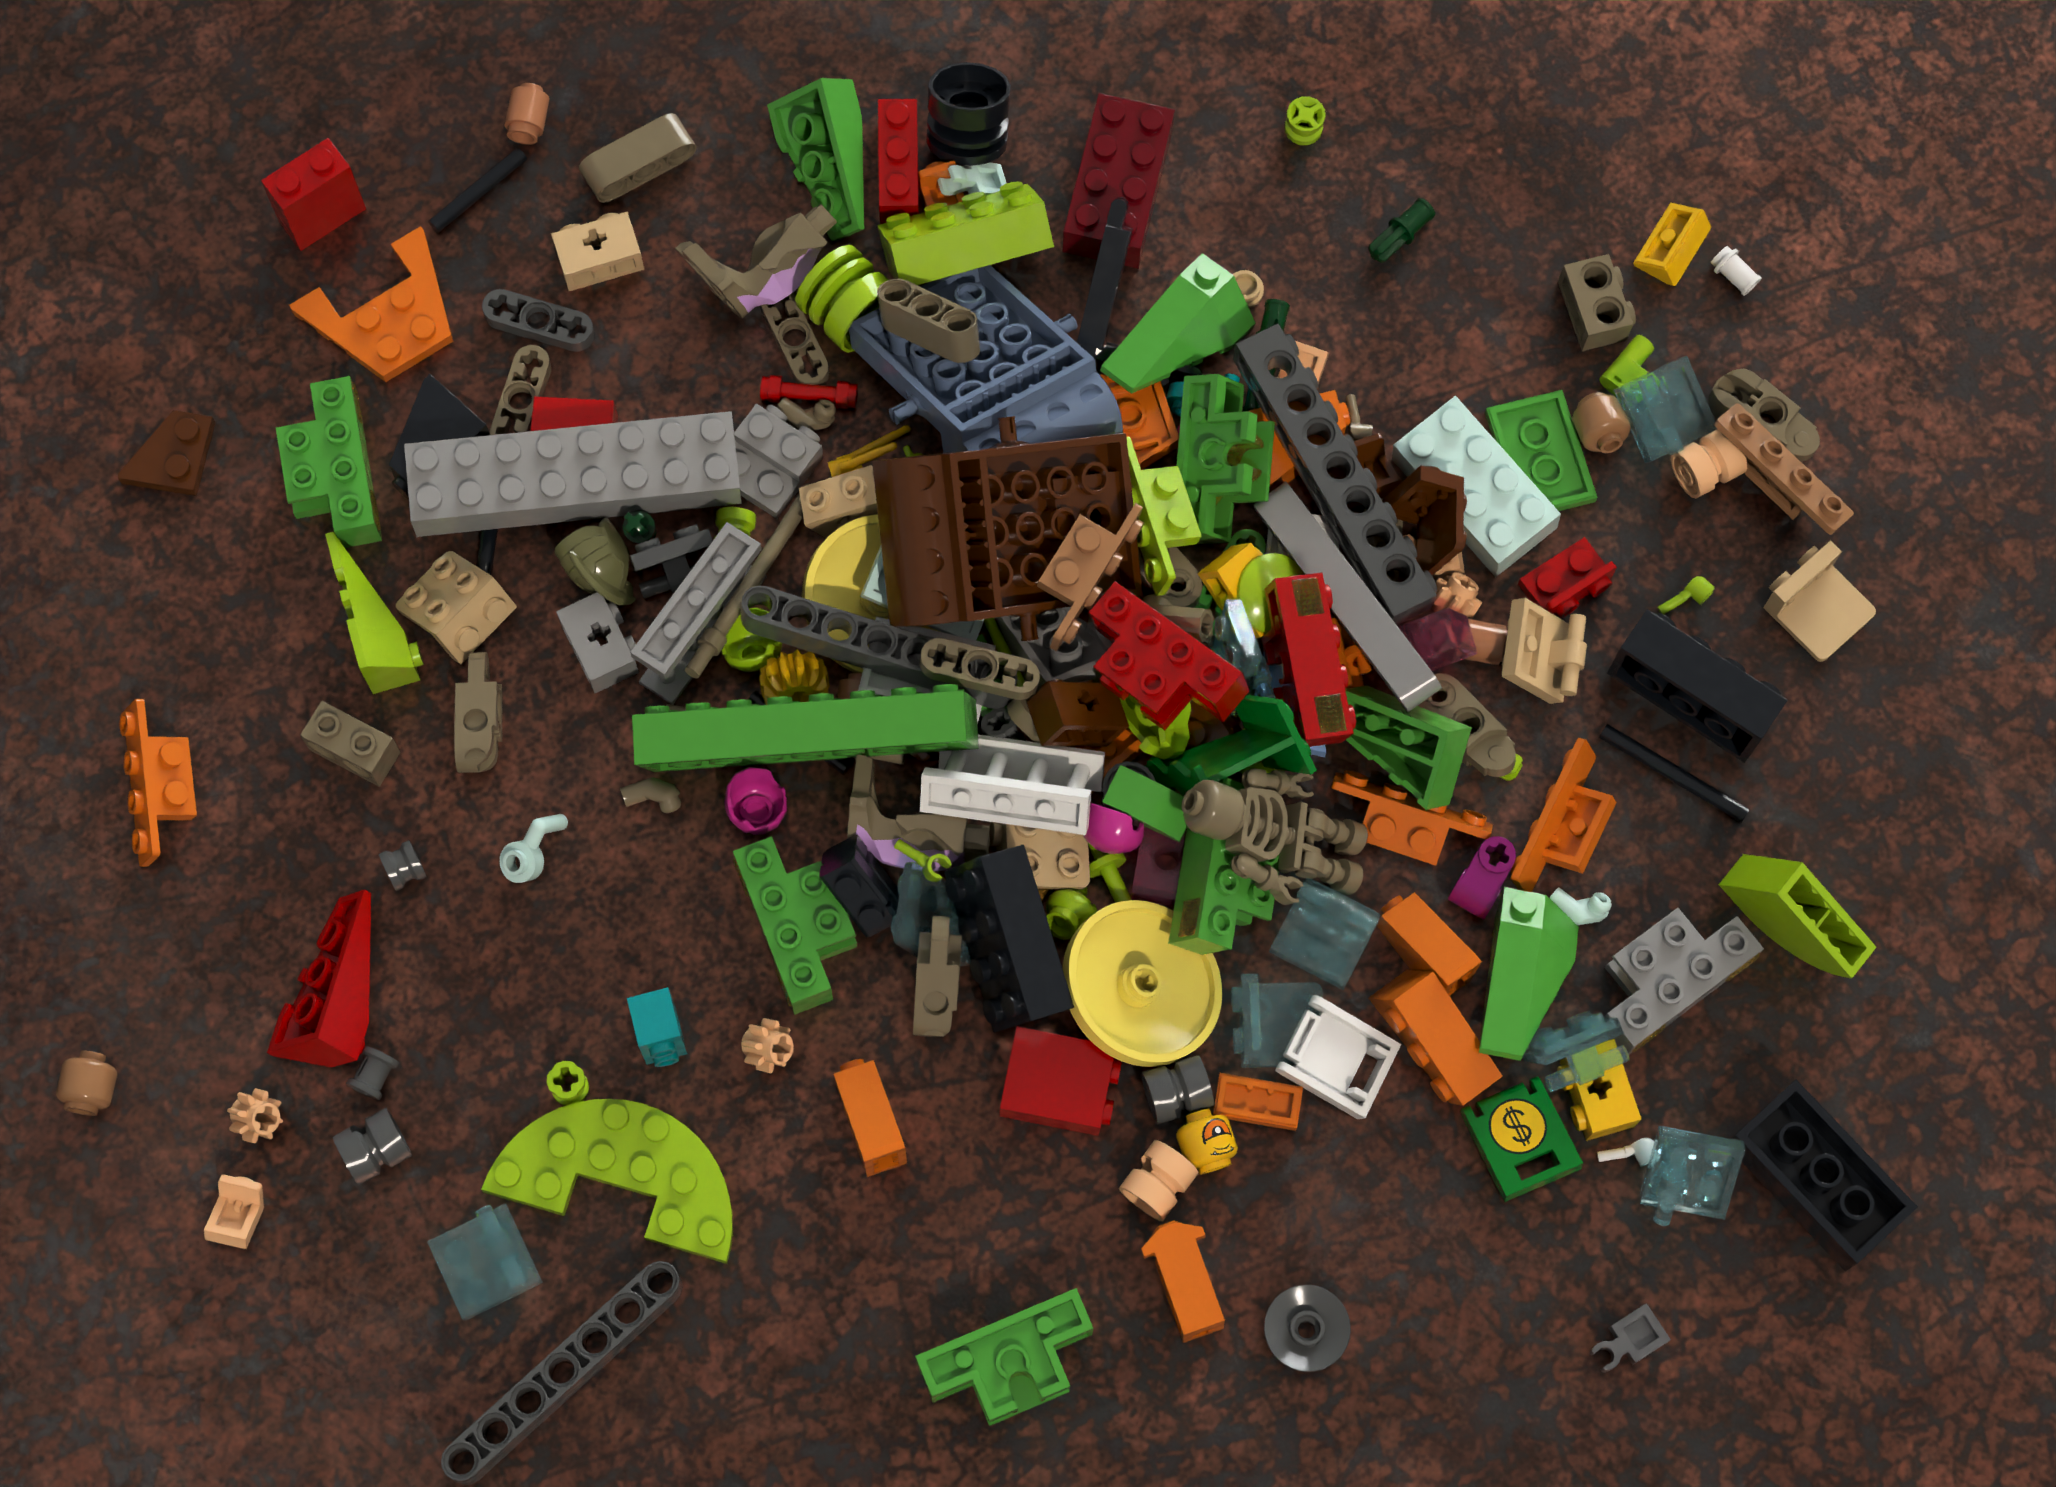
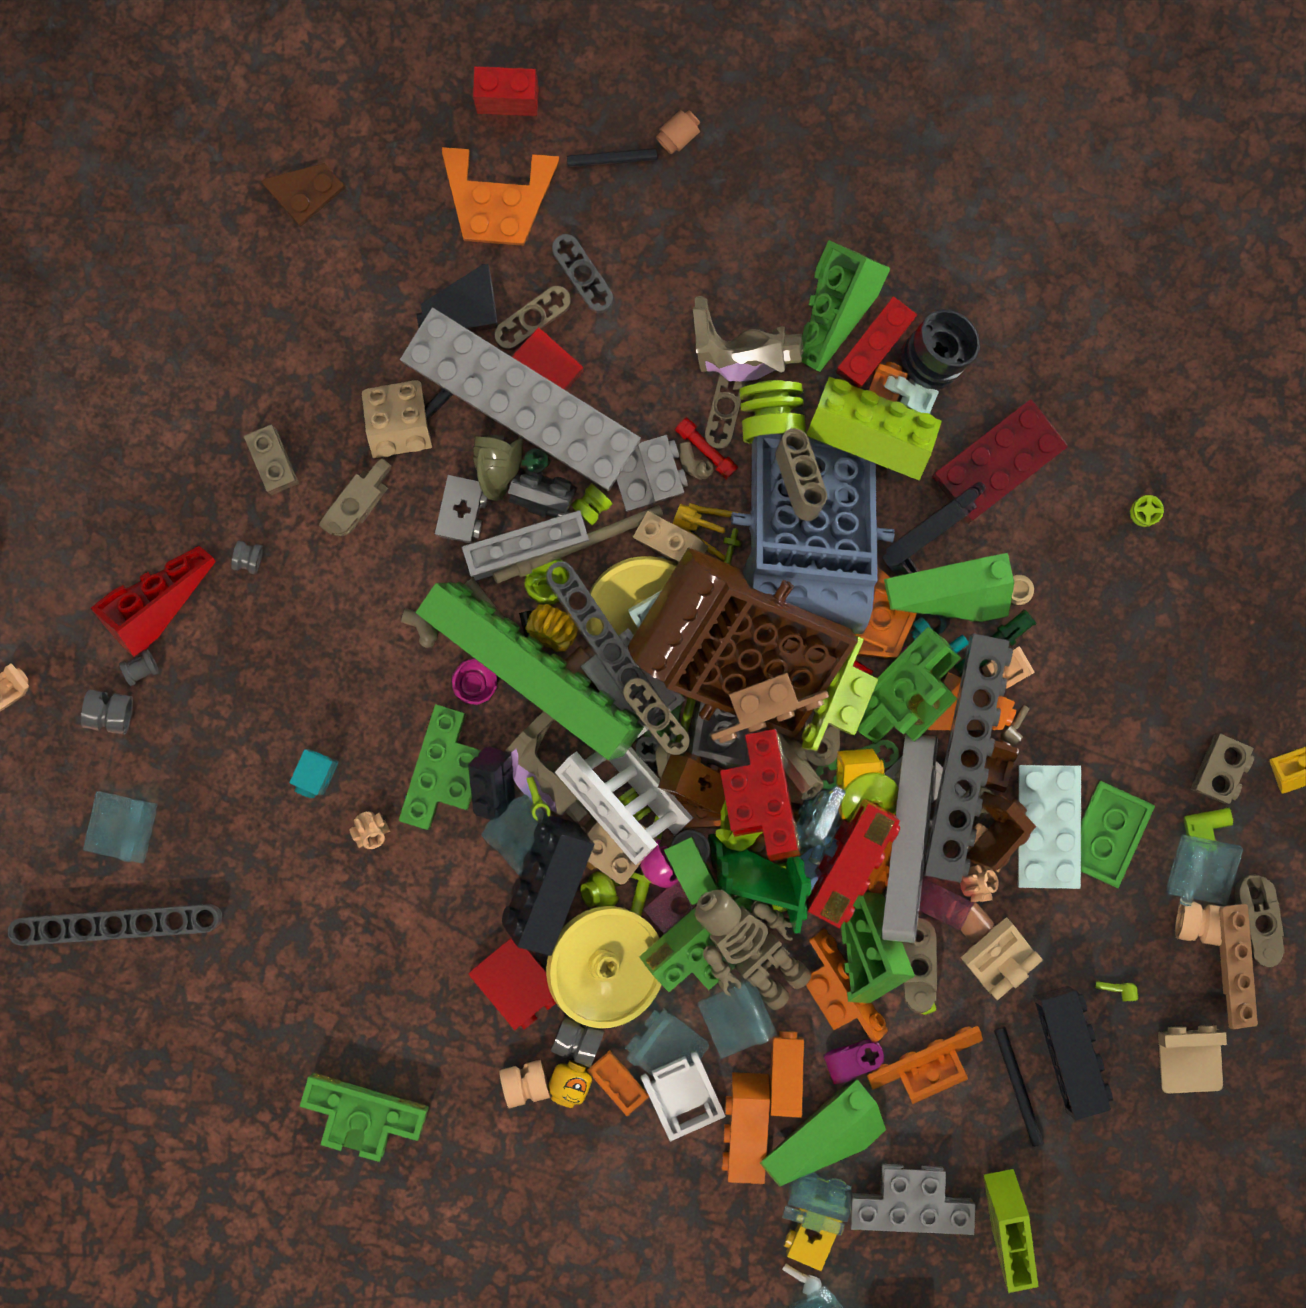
camera: 40 degrees right, 15 degrees up
orange bracket [119,699,197,867] -> none
light nougat gear [227,1088,283,1143] -> none
bright green piece [276,376,382,548] -> none
lime wedge [325,532,424,694] -> none
lime plate [481,1099,733,1264] -> none
light aqua plate [499,814,568,883] -> none
lime bush [547,1061,589,1106] -> none
tan brick [551,212,644,291] -> none
dark tan beam [579,113,697,203] -> none
orange slope [833,1059,907,1177] -> none
dark tan piece [913,916,962,1037] -> none
orange piece [1141,1220,1225,1343] -> none
dark grey dish [1264,1285,1351,1372] -> none
dark green axle [1368,198,1435,263] -> none
green container [1460,1076,1583,1202] -> none
red bracket [1518,537,1617,619] -> none
light aqua arm [1550,887,1612,925] -> none
medium nougat head [1572,392,1631,453] -> none

